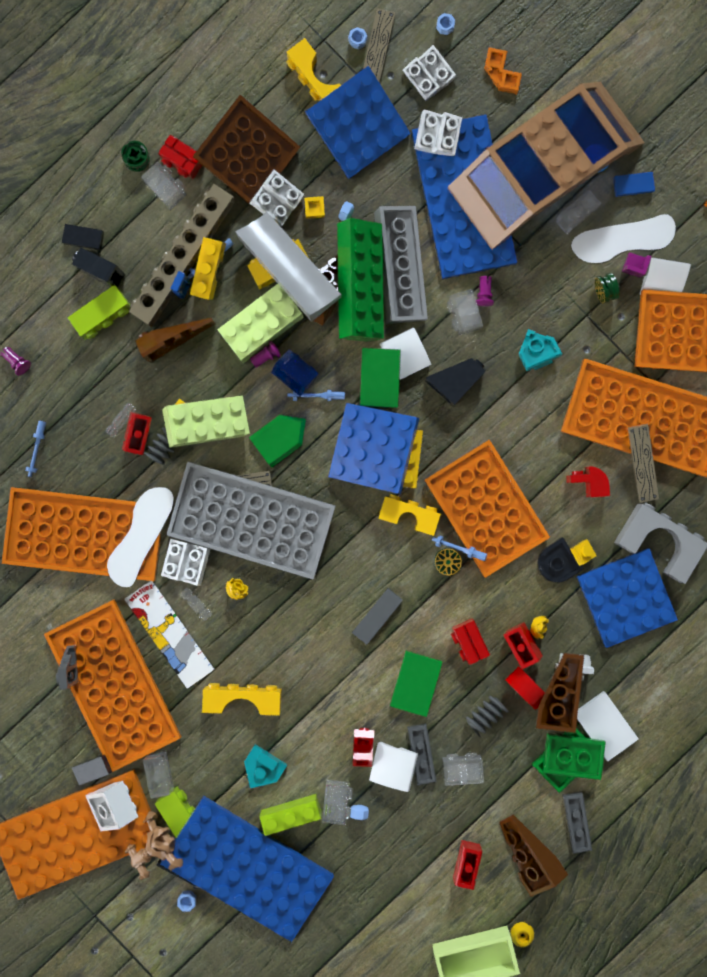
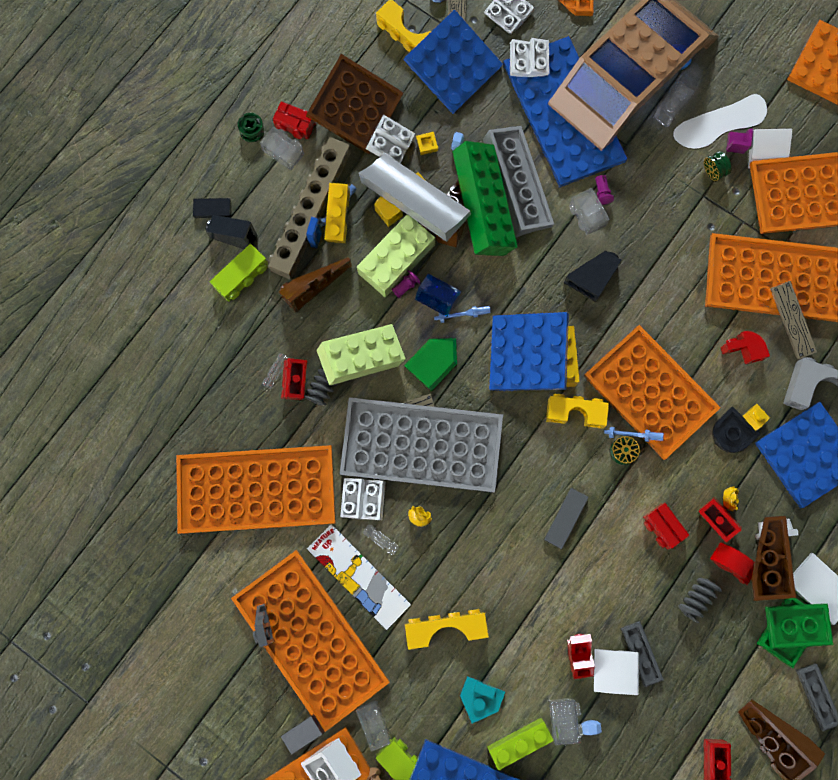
camera: 10 degrees left, 10 degrees down
magenta pin [0,347,31,376] -> none
medium blue piece [25,421,46,478] -> none
white sticker [107,487,174,587] -> none
green tile [360,347,401,408] -> none
white slope [379,328,431,379] -> none
green tile [390,650,443,717] -> none
clear brick [442,753,484,786] -> none
teal plate [519,329,562,371] -> none
blue tile [613,172,655,197] -> none

